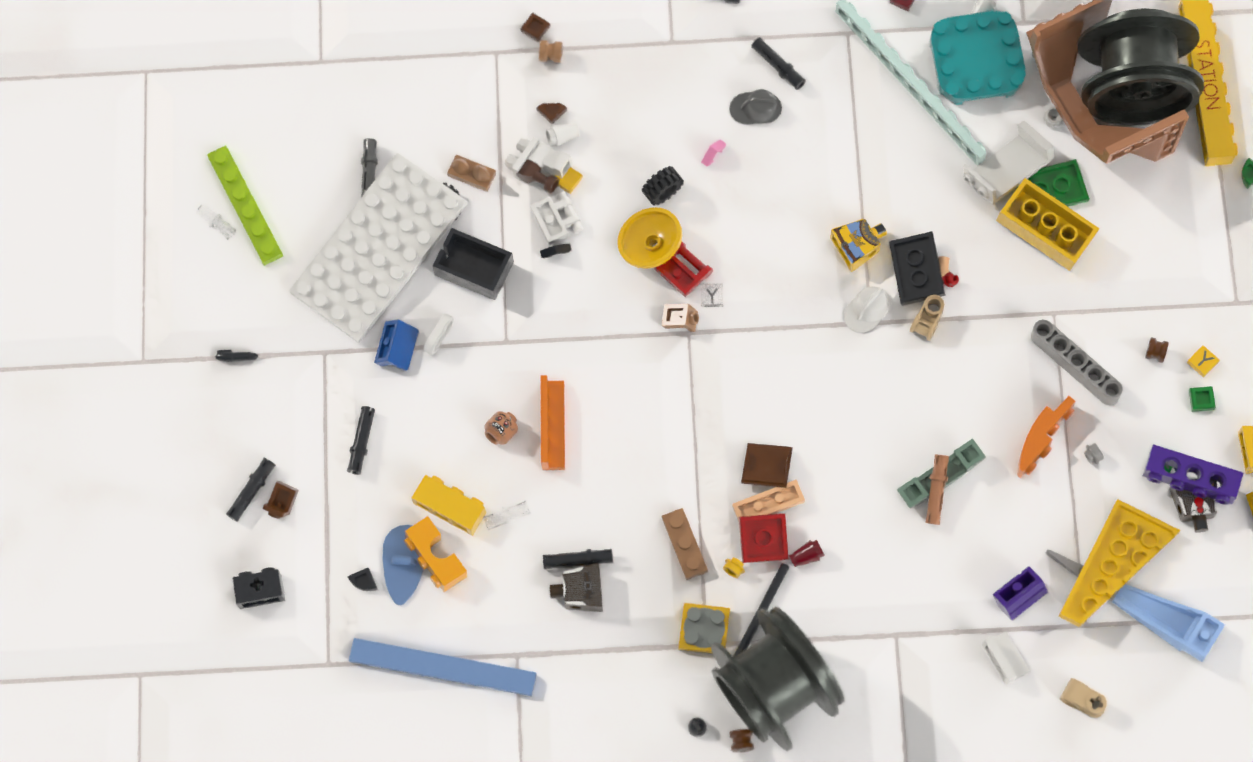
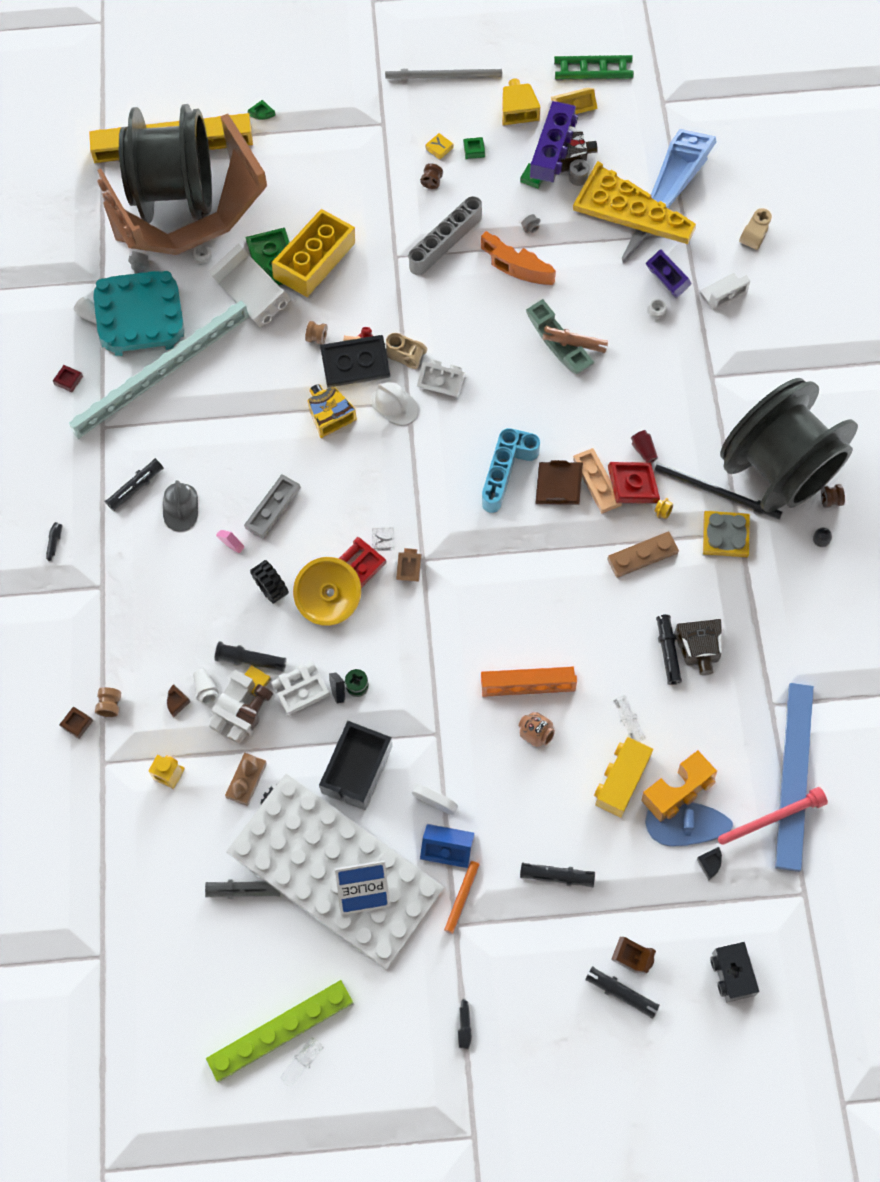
camera: 95 degrees left, 5 degrees down
none -> yellow brick [148,754,185,789]
none -> black pin [214,641,287,672]
none -> light grey plate [244,474,301,539]
none -> medium nougat wheel [305,321,328,345]
none -> piece [335,861,391,915]
none -> dark green wheel [344,669,369,697]
none -> white bracket [416,359,467,398]
none -> orange bar [444,861,480,934]
none -> medium azure beam [482,428,540,513]
none -> light grey wheel [569,159,590,186]
none -> white plate [647,299,668,319]
none -> coral piece [718,787,828,845]

